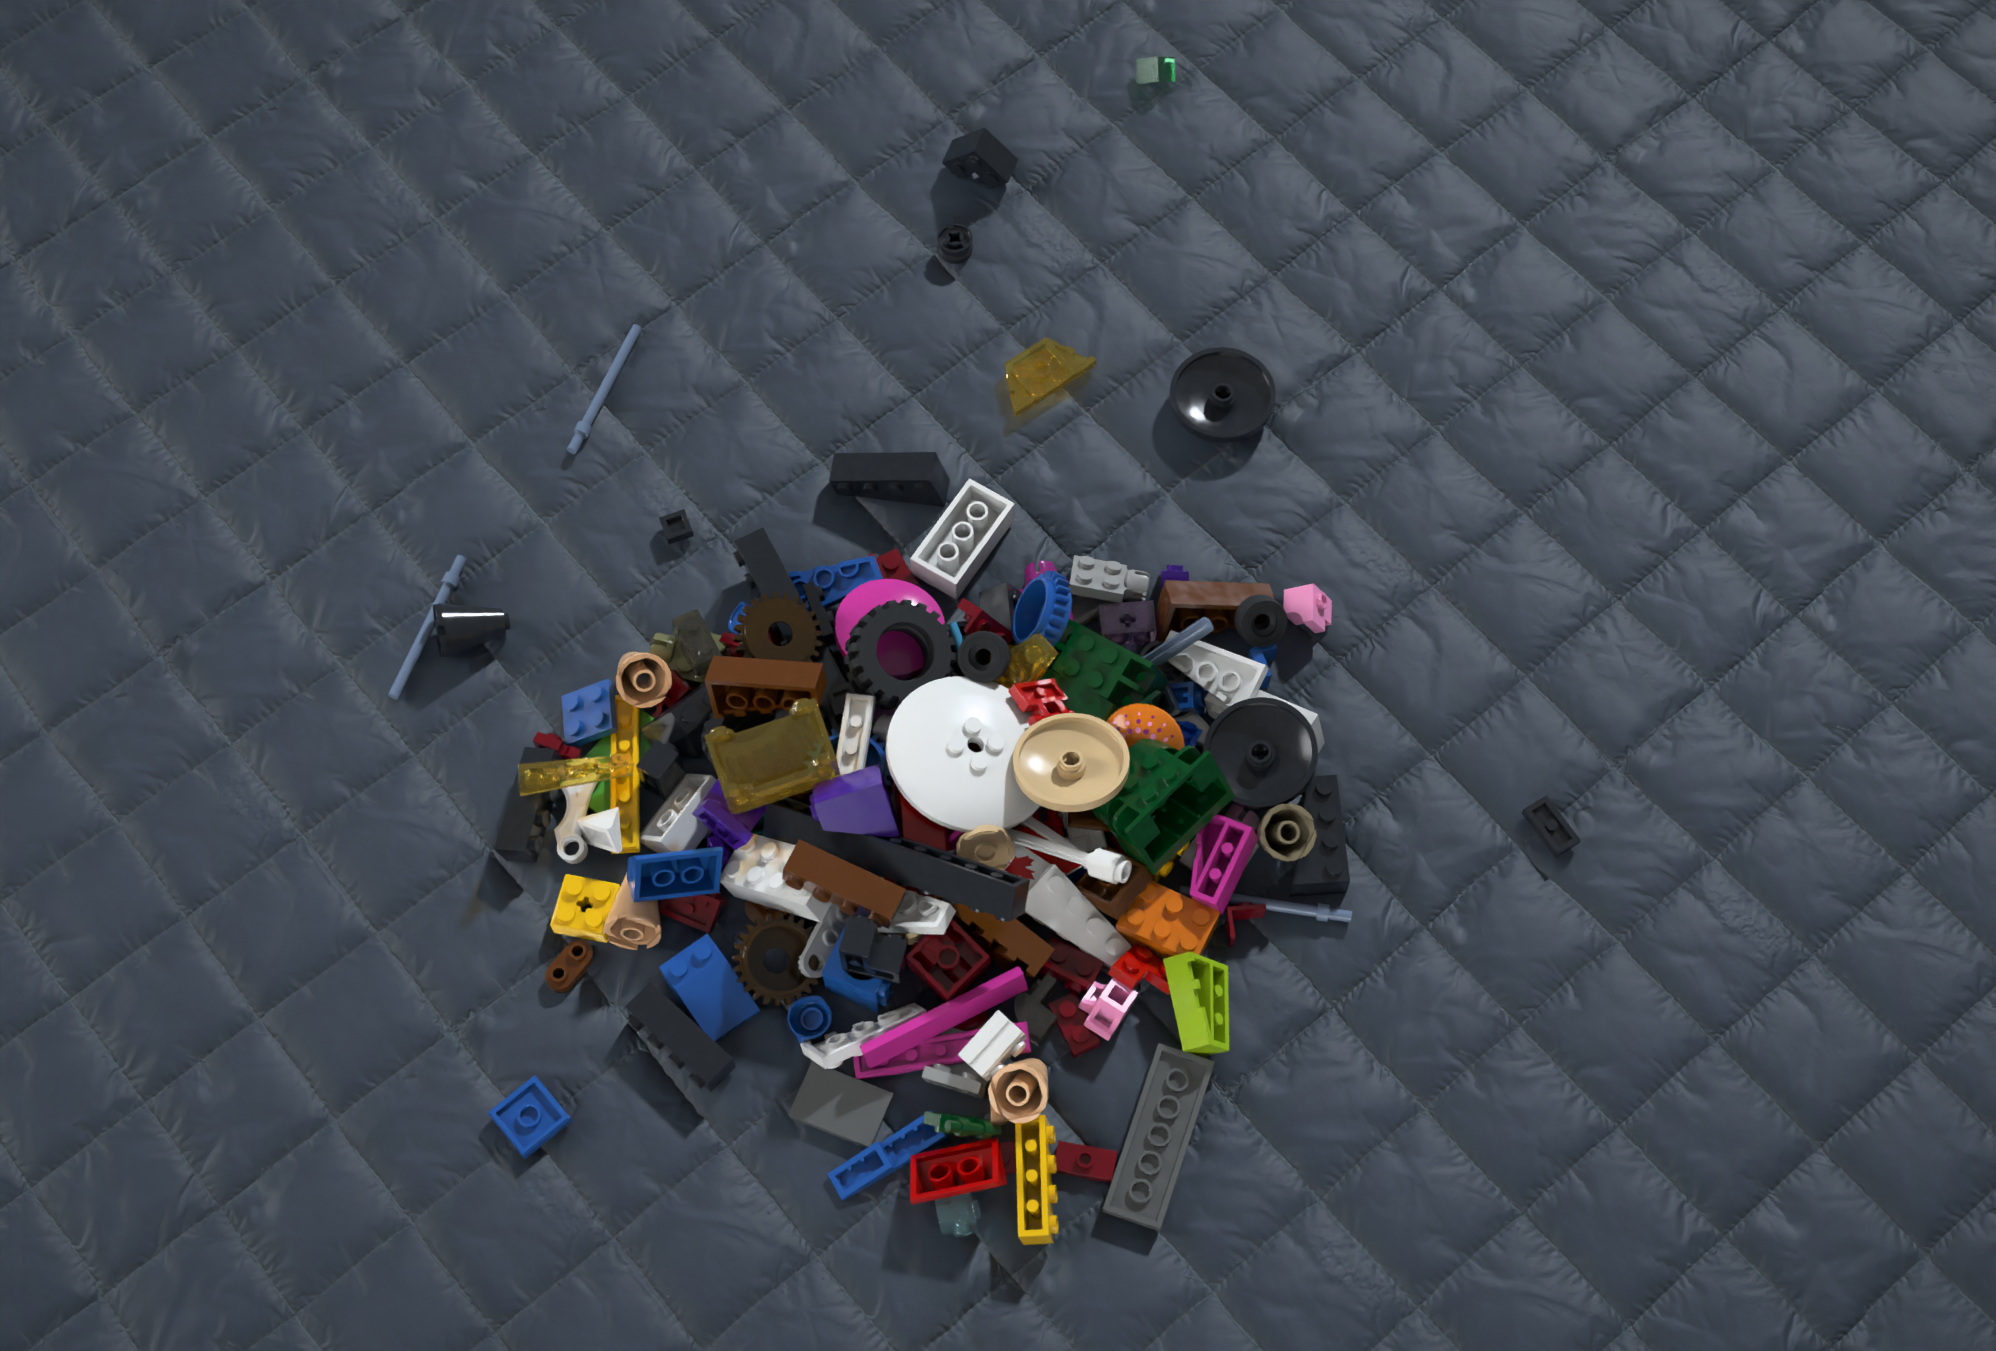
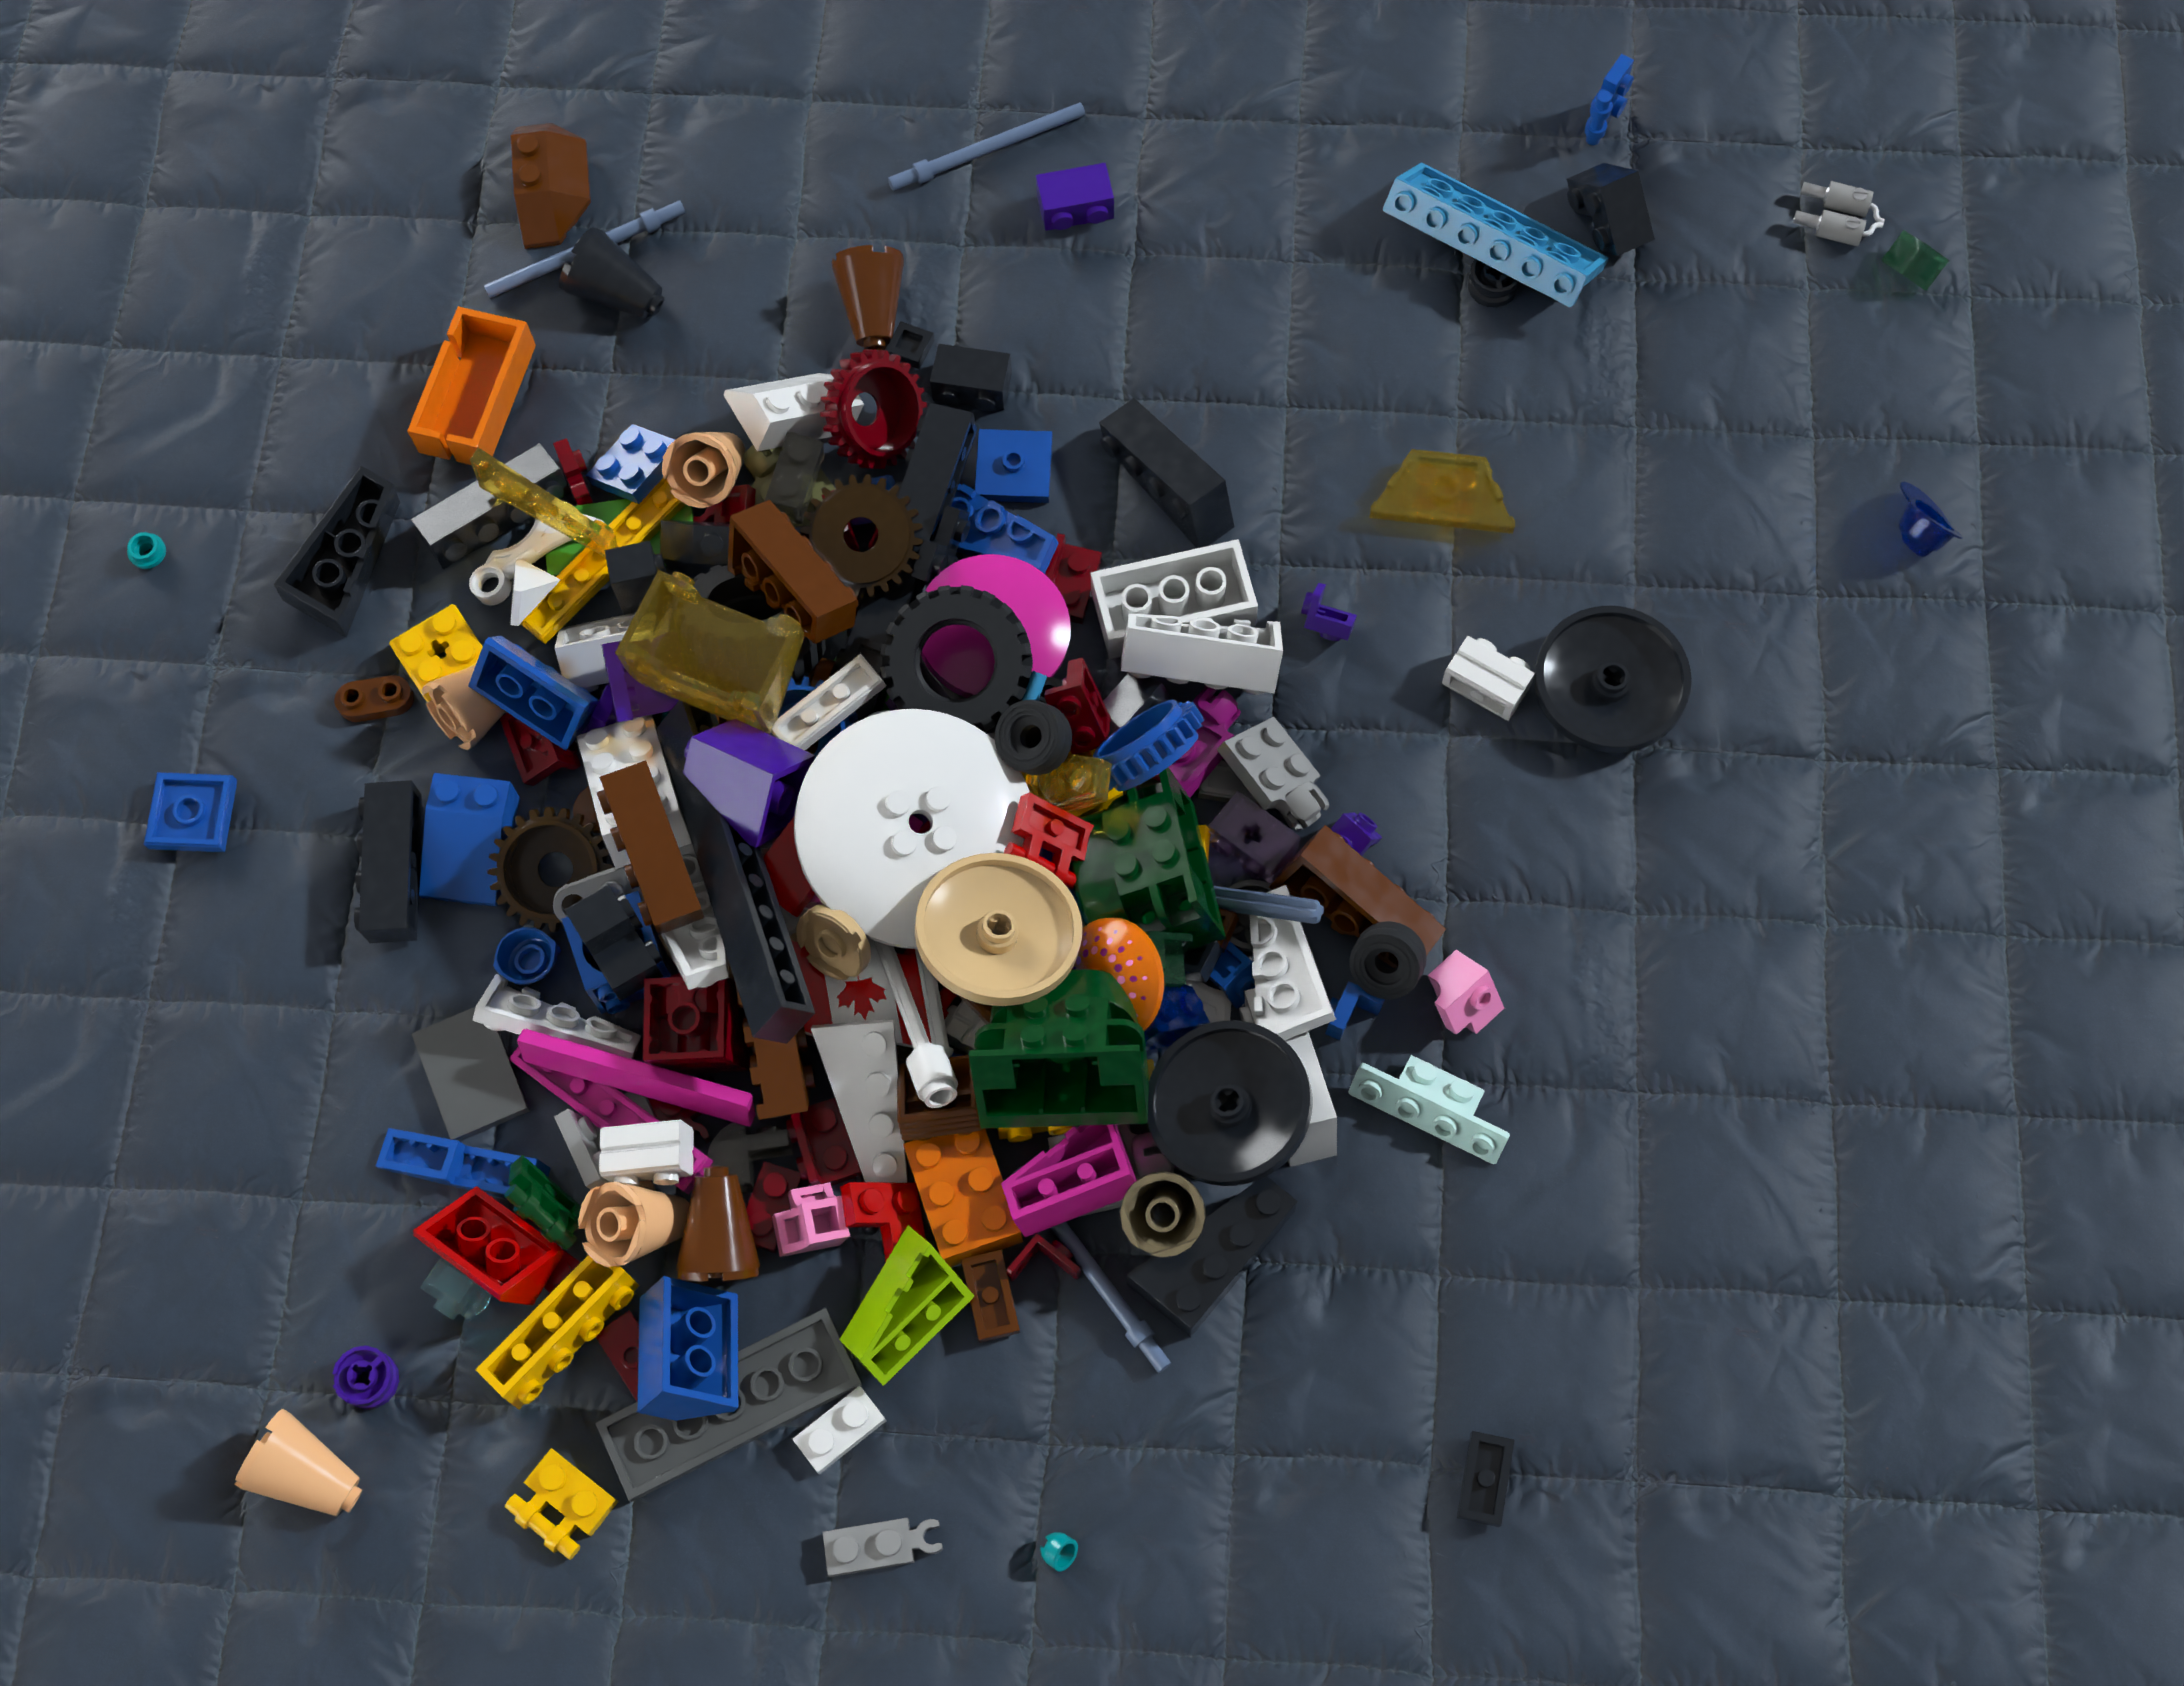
camera: 45 degrees right, 5 degrees up
none -> teal plate [127,532,166,569]
none -> black wedge [274,466,400,638]
none -> dark purple wheel [332,1346,399,1410]
none -> orange piece [407,306,536,469]
none -> yellow plate [505,1448,619,1560]
none -> reddish brown wedge [511,123,591,249]
none -> blue slope [637,1276,738,1421]
none -> reddish brown cone [676,1166,760,1281]
none -> white slope [724,373,864,452]
none -> white plate [793,1385,887,1475]
none -> dark red gear [820,349,927,469]
none -> light grey plate [823,1518,943,1577]
none -> reddish brown cone [831,245,904,350]
none -> black brick [930,344,1012,411]
none -> reddish brown plate [961,1249,1020,1343]
none -> blue plate [975,429,1053,503]
none -> dark purple brick [1036,162,1114,231]
none -> teal hinge [1040,1532,1078,1571]
none -> white wedge [1121,614,1283,695]
none -> dark purple bracket [1301,583,1357,641]
none -> light aqua bracket [1348,1055,1510,1164]
none -> dark azure bracket [1383,162,1609,307]
none -> white brick [1442,636,1535,721]
none -> blue plate [1584,54,1634,145]
none -> light grey piece [1793,181,1885,247]
none -> clear blue piece [1898,481,1963,557]

